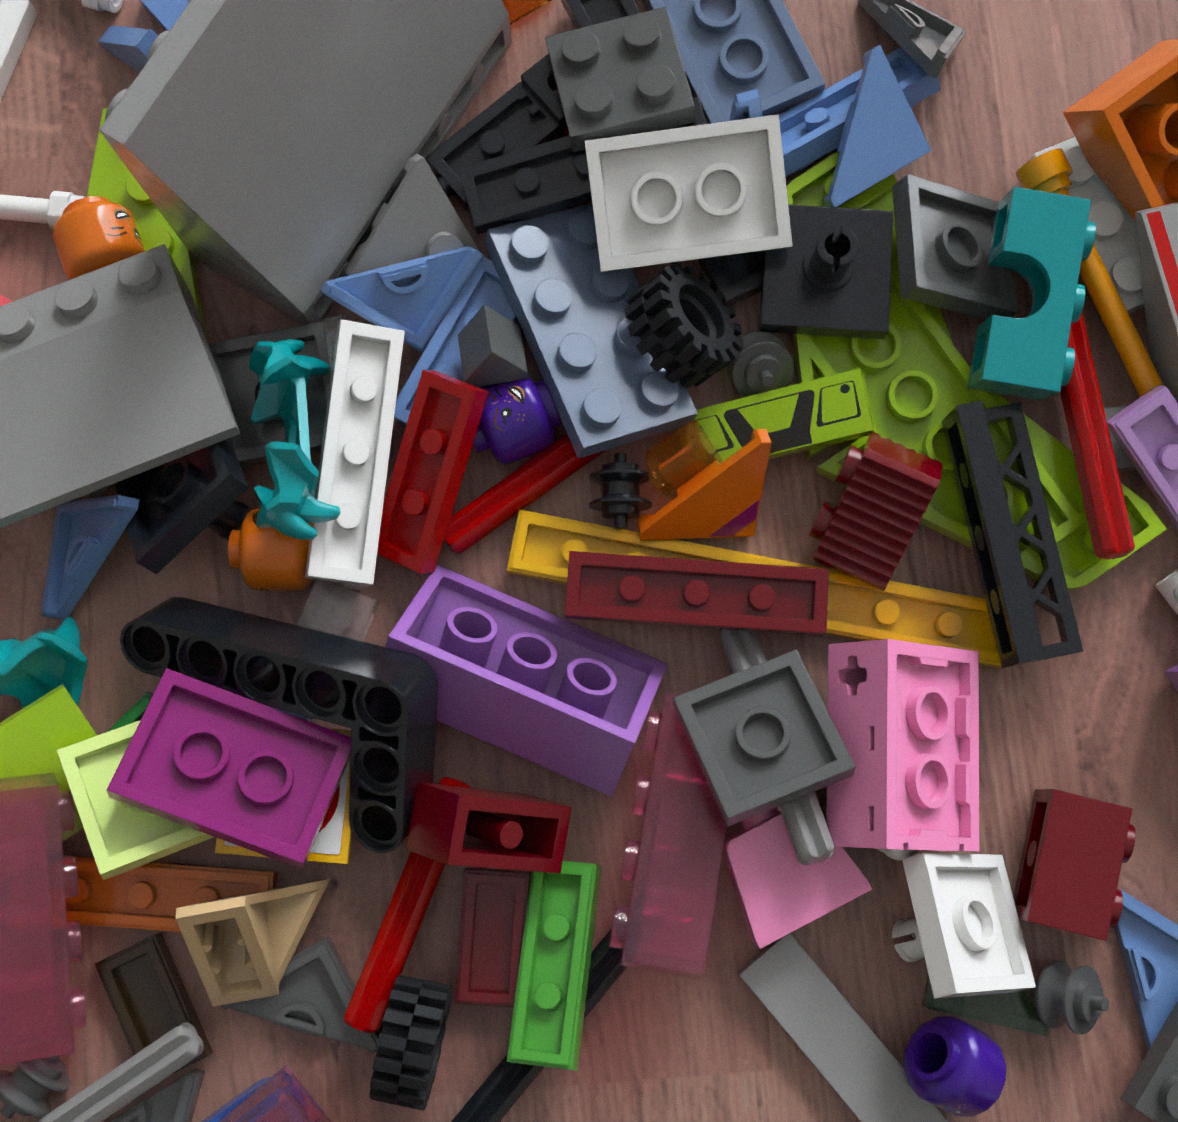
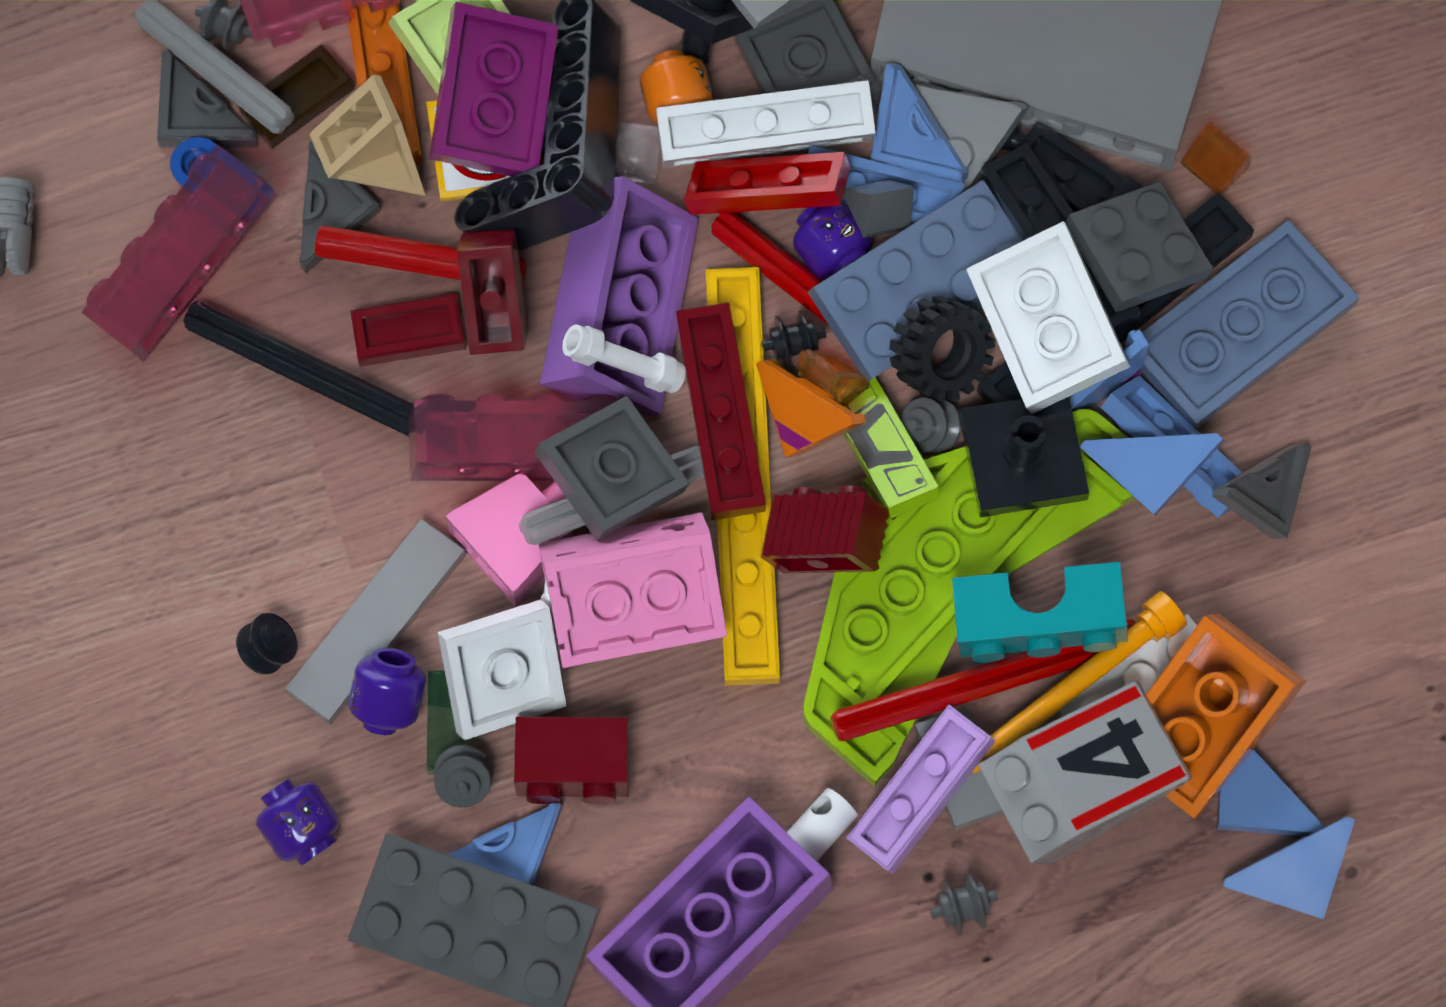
camera: 75 degrees right, 10 degrees down
teal piece [249,339,341,540] -> none
black tyre [369,975,452,1111] -> none
bright green tile [507,861,602,1071] -> none
dark grey plate [892,174,1018,320] -> none
black fence [942,401,1083,668] -> none
none -> white bar [562,325,685,393]

